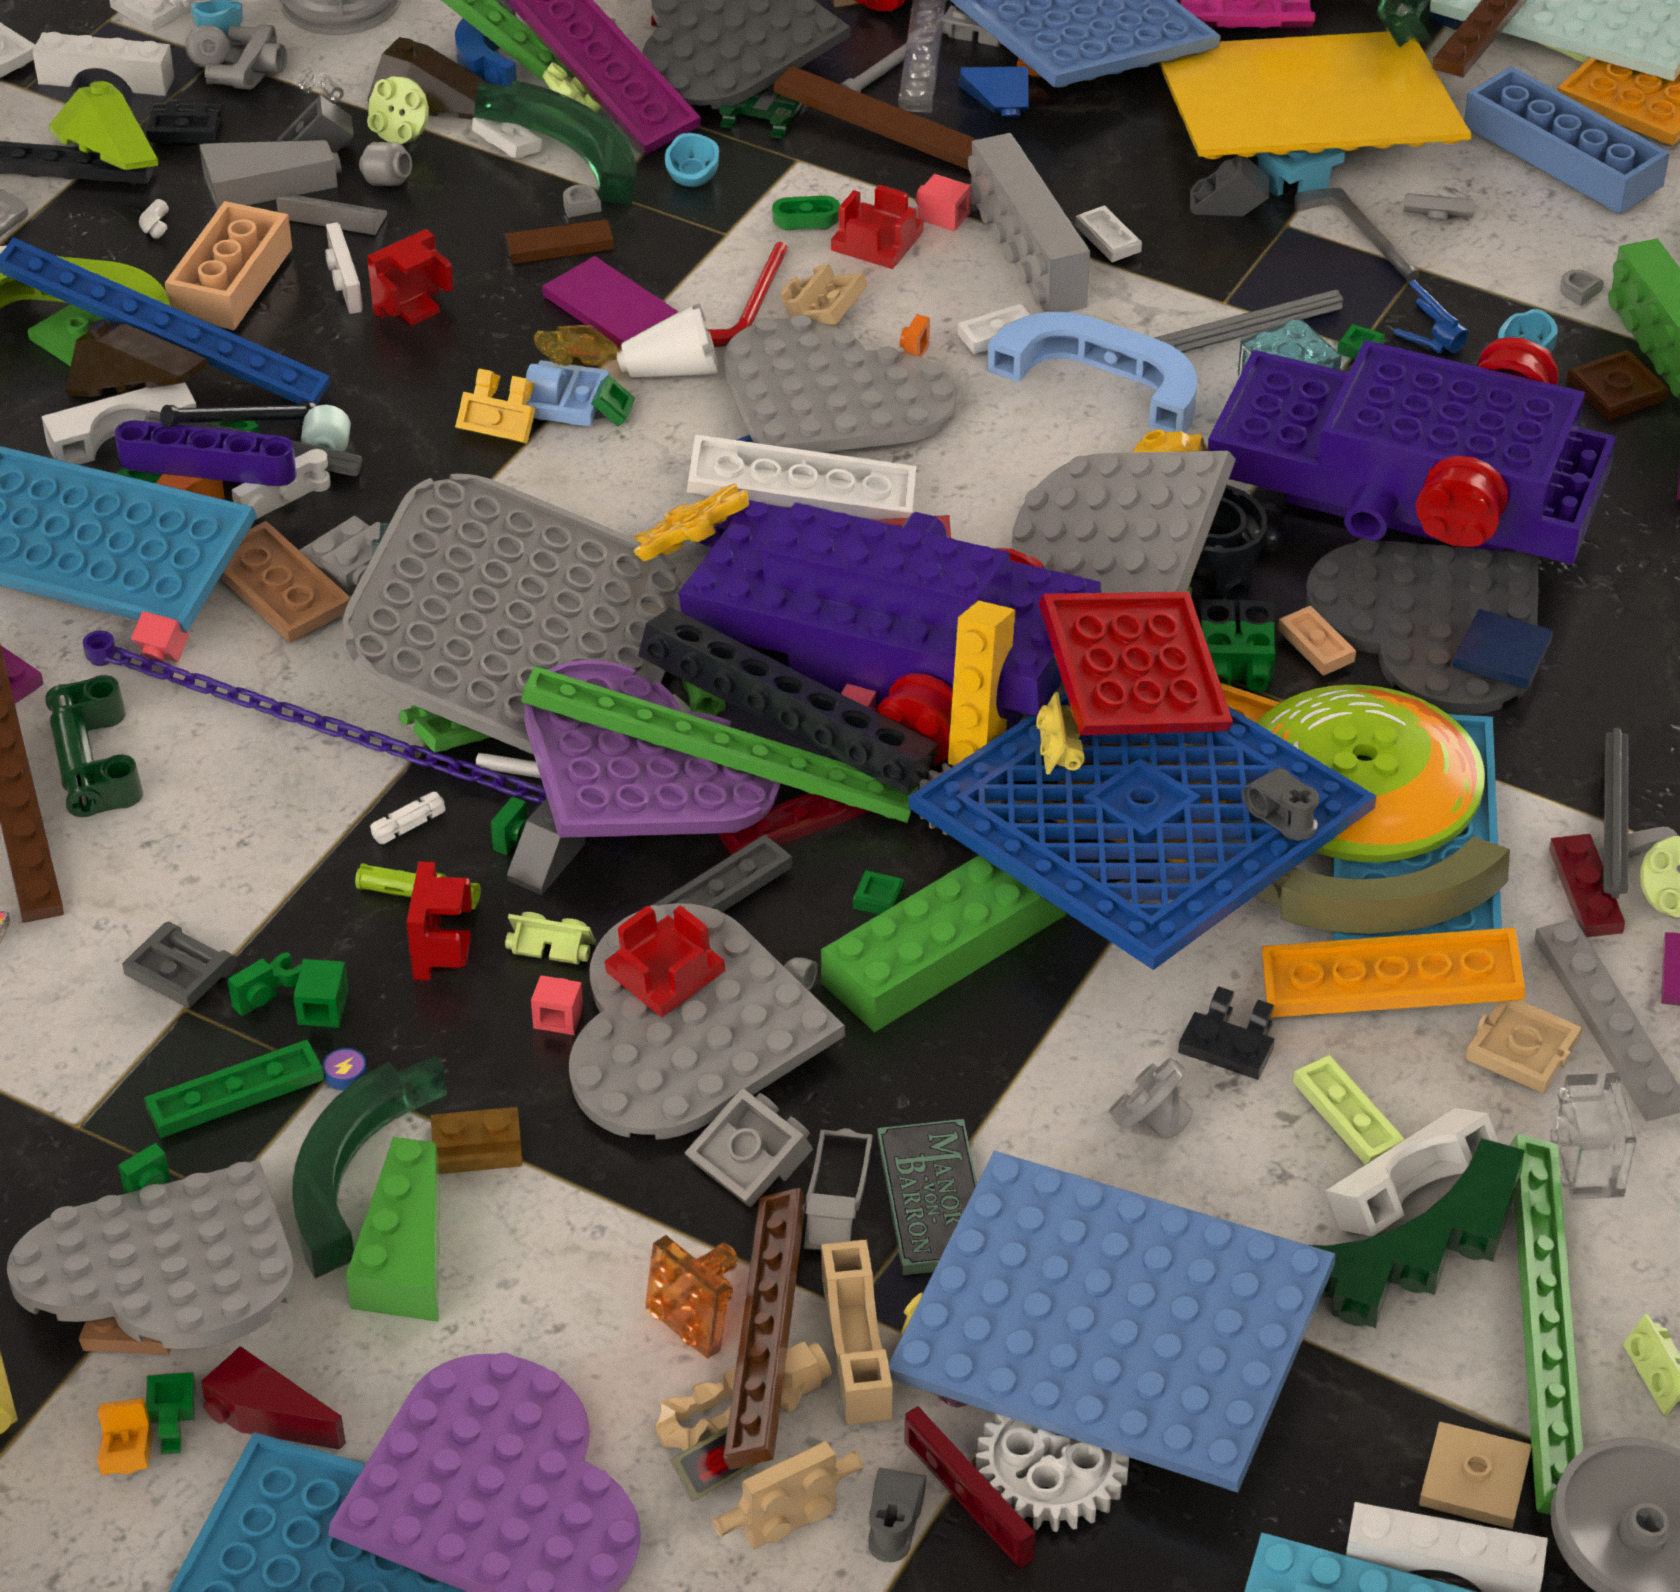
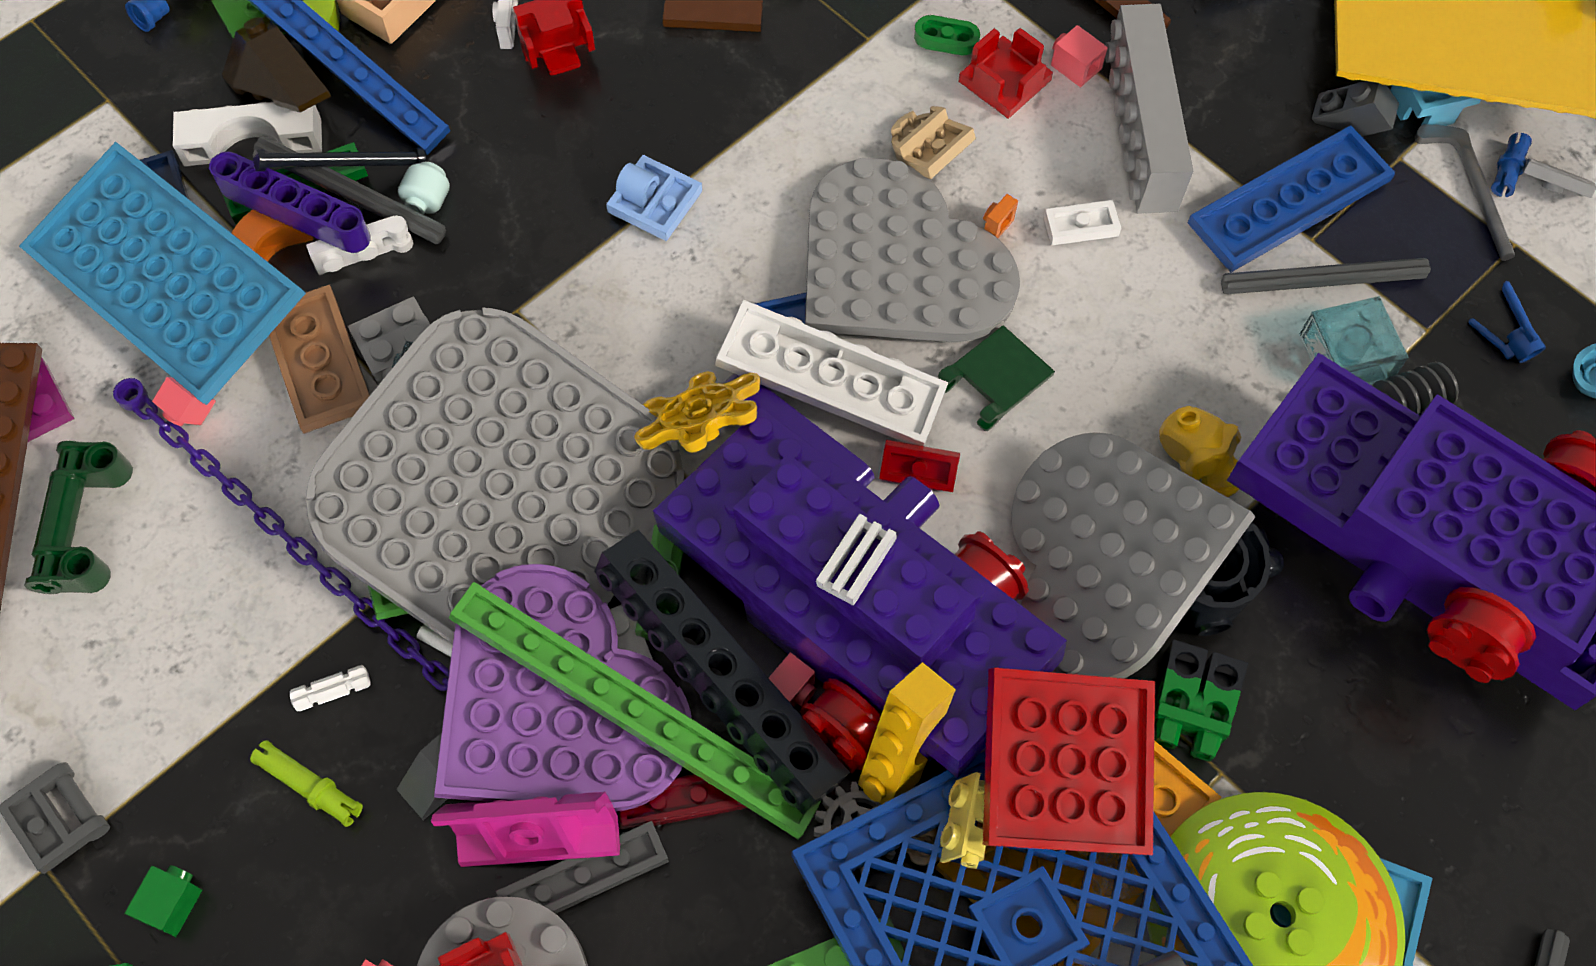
camera: 15 degrees right, 20 degrees up
green plate [228,952,301,1016] -> none
red panel [407,861,472,981] -> none
yellow plate [455,369,536,444] -> none
green plate [491,796,528,856] -> none
yellowish green hinge [505,912,596,965] -> none
clear yellow plate [533,325,617,366] -> none
magenta tile [542,256,679,349] -> none
green tile [591,375,635,426] -> none
white cone [616,303,719,378] -> none
red piece [708,242,788,347] -> none
green tile [853,870,905,915] -> none
light blue arch [988,312,1197,433] -> none
white plate [1075,206,1142,262] -> none
light nougat plate [1278,605,1356,676] -> none
dark grey plate [1305,539,1538,715] -> none
green tile [1337,324,1385,359] -> none
dark blue tile [1453,609,1553,689] -> none
none -> dark pink piece [431,791,620,867]
none -> white tile [816,514,896,606]
none -> dark green flag [938,325,1055,431]
none -> blue plate [1187,125,1395,273]
none -> blue pin [1491,133,1532,197]

